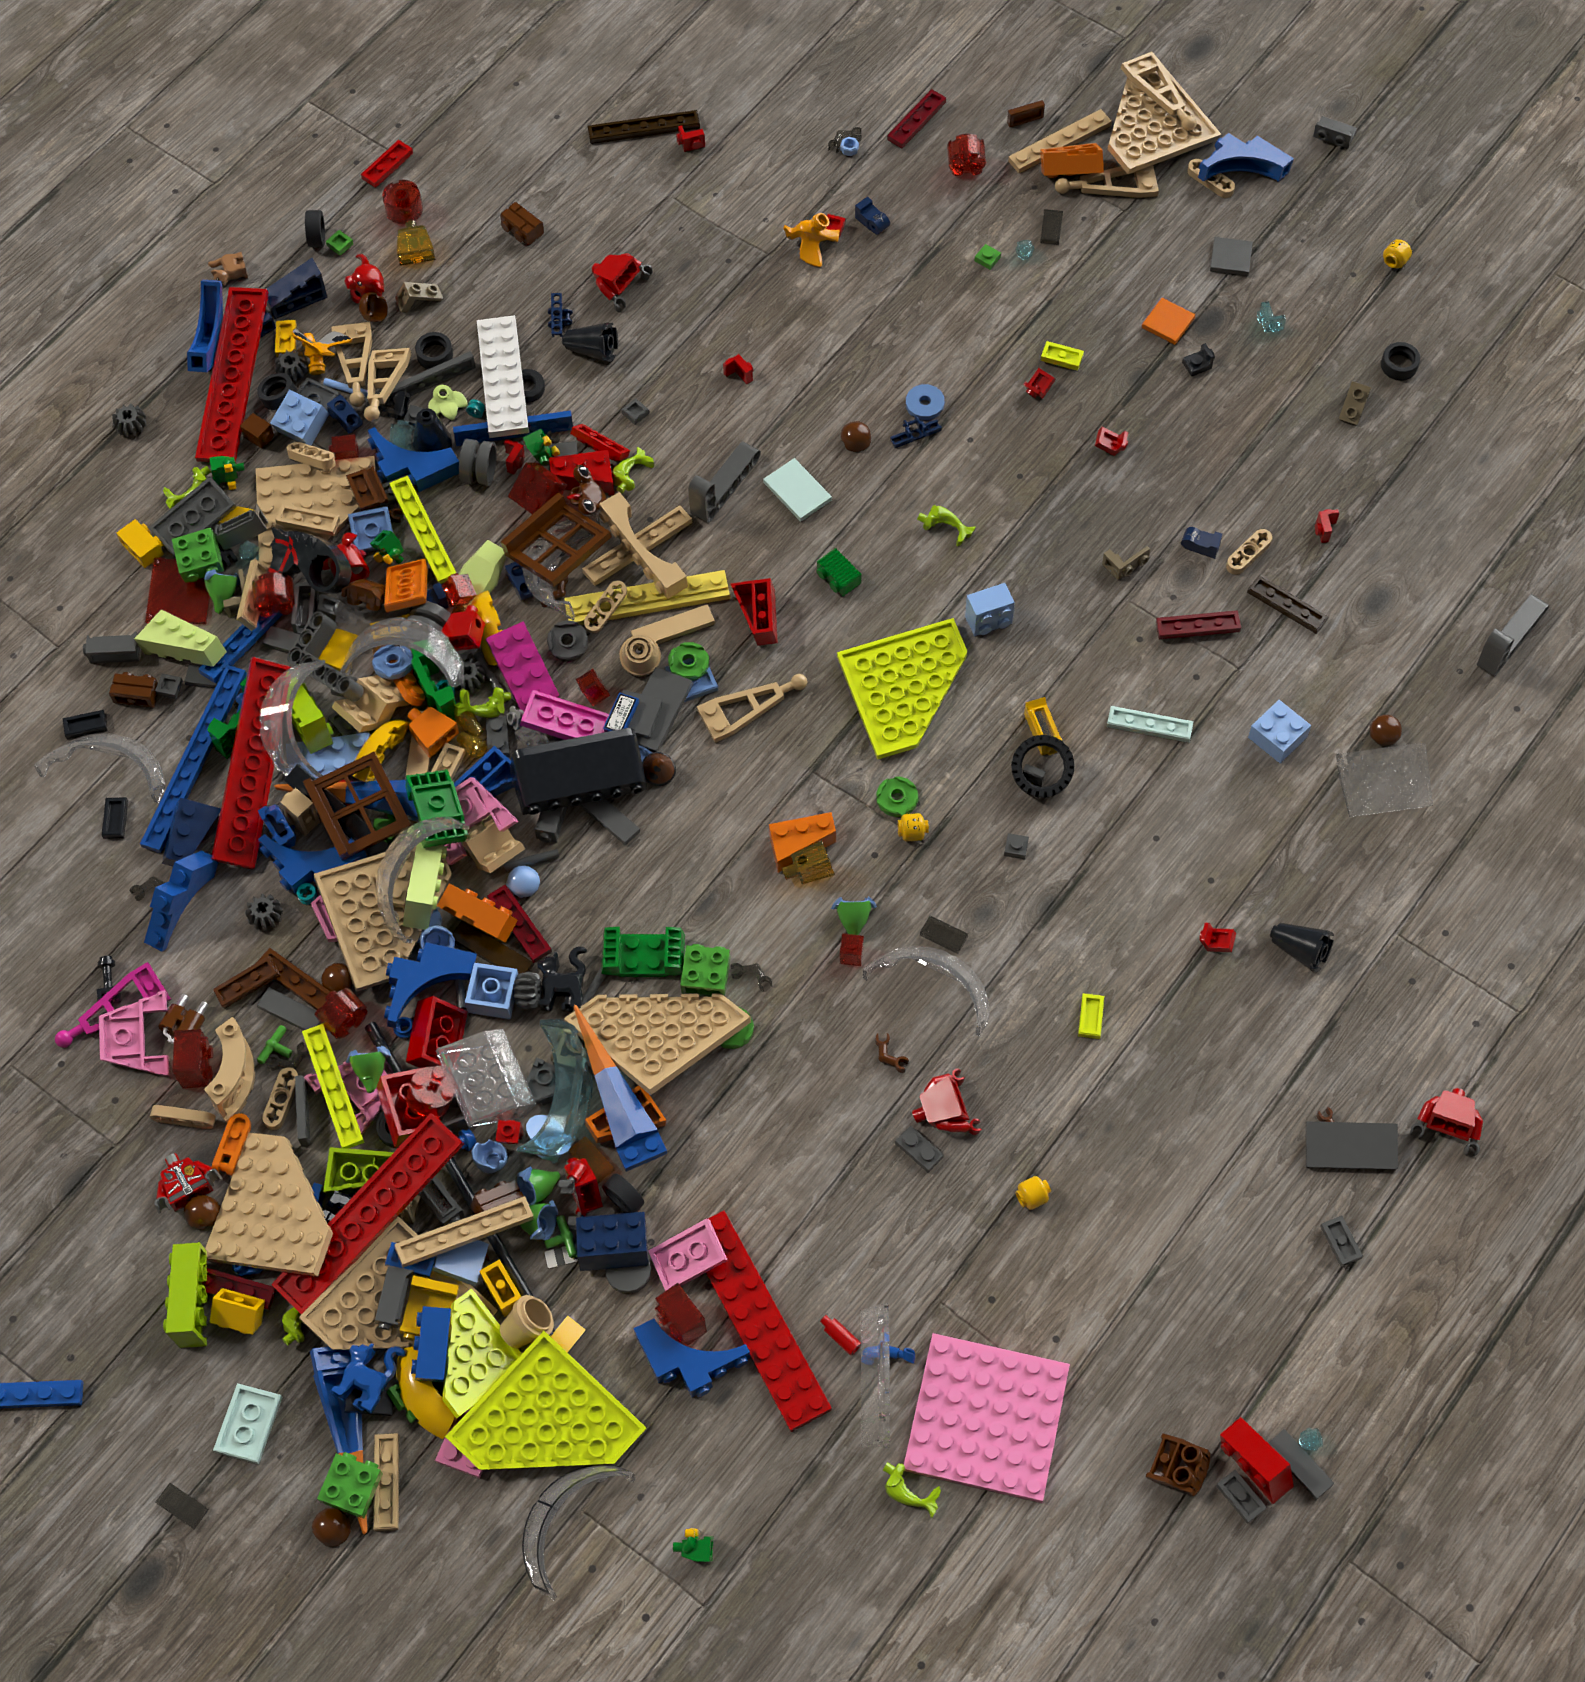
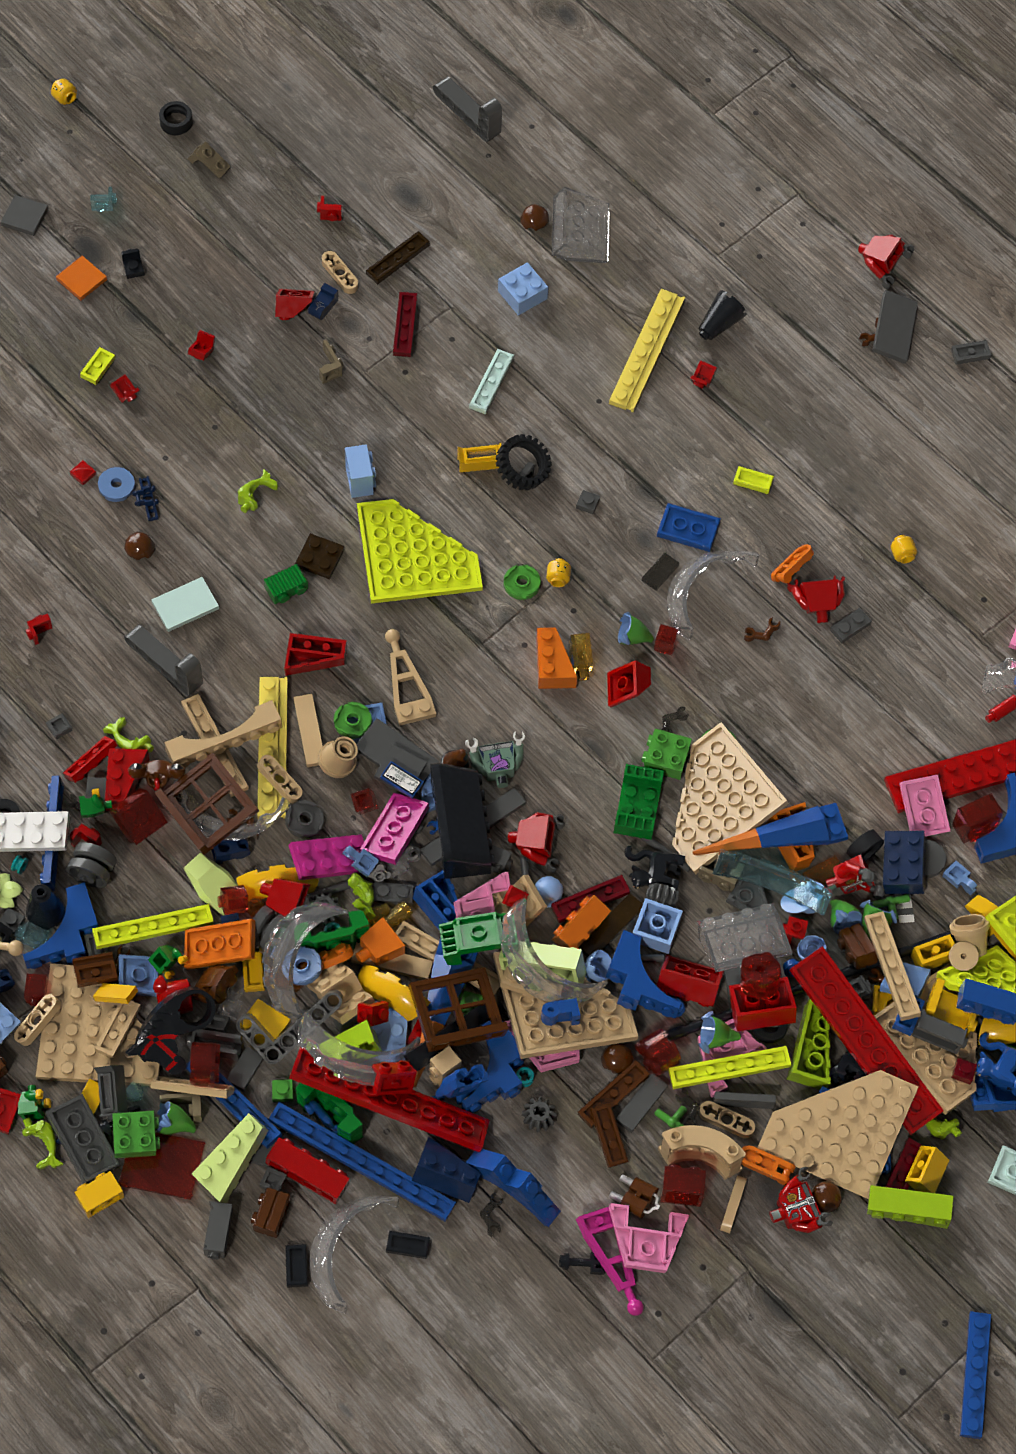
camera: 85 degrees left, 0 degrees up
none -> red tile [70,460,96,485]
none -> yellow tile [93,983,138,1004]
none -> red brick [265,1137,350,1205]
none -> red slope [275,289,315,320]
none -> dark brown plate [295,533,344,580]
none -> medium blue plate [342,845,379,877]
none -> red bracket [357,1001,389,1026]
none -> red bracket [372,1060,417,1096]
none -> sand green torso [465,731,525,788]
none -> red tile [502,885,529,912]
none -> torso [508,812,564,873]
none -> blue leg [541,998,581,1026]
none -> red slope [607,660,651,707]
none -> light yellow plate [609,289,685,413]
none -> blue tile [657,503,721,552]
none -> orange plate [771,544,814,583]
none -> medium blue plate [943,861,977,895]
none -> tan piece [949,942,979,971]
none -> dark red plate [951,1058,977,1085]

